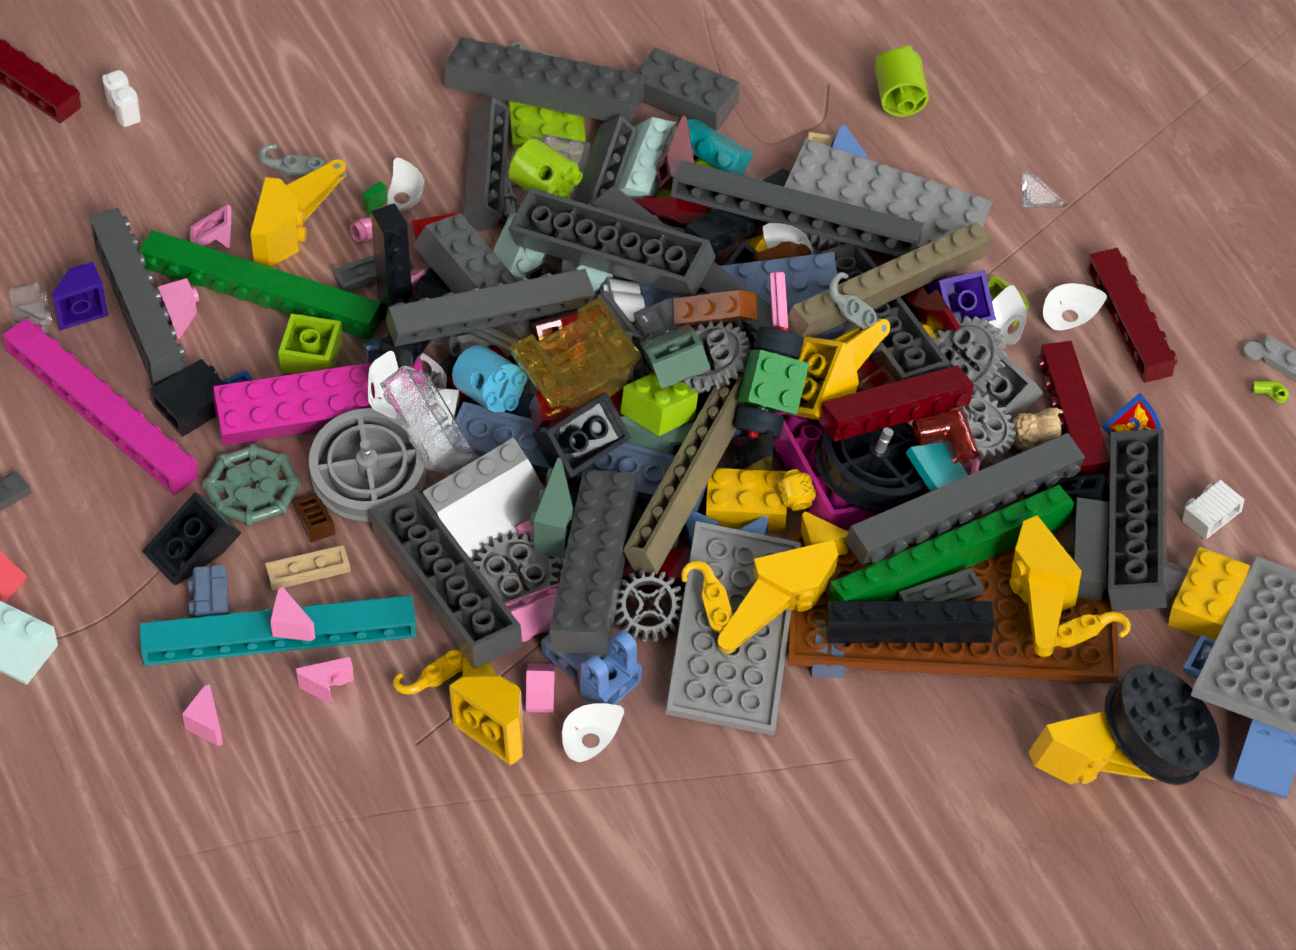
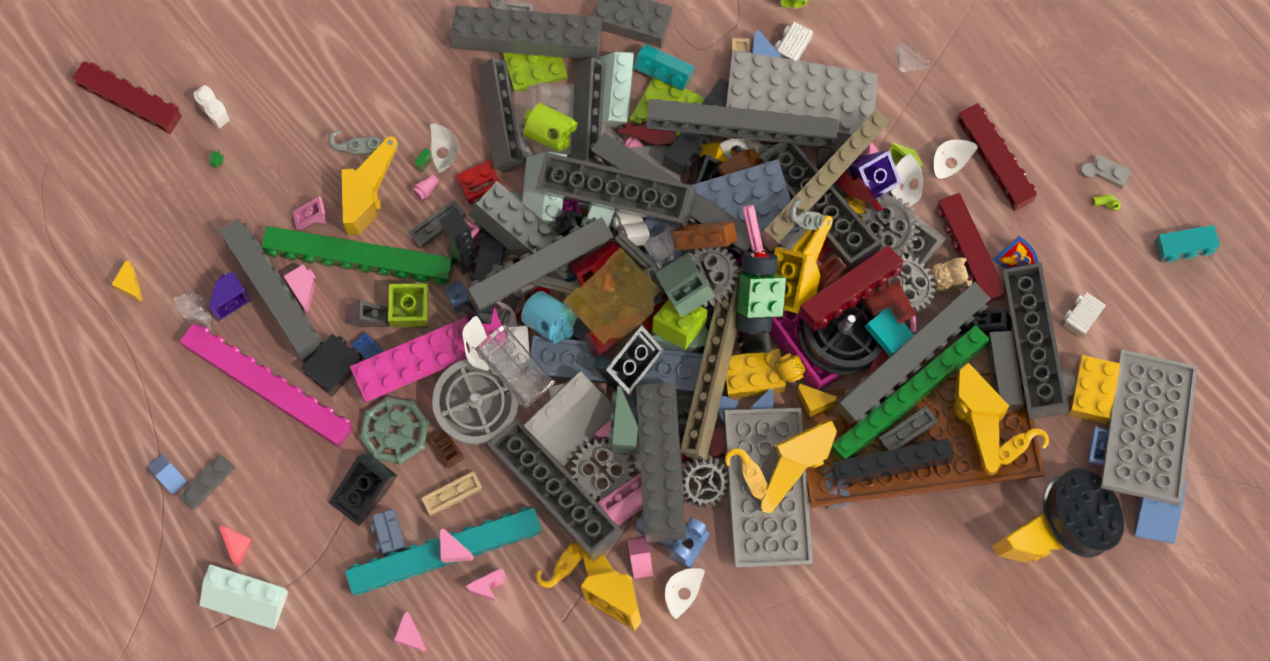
camera: 10 degrees left, 20 degrees up
slope [656,115,694,190] -> none
none -> green plate [210,150,224,168]
none -> dark grey slope [345,300,390,327]
none -> white brick [775,22,813,61]

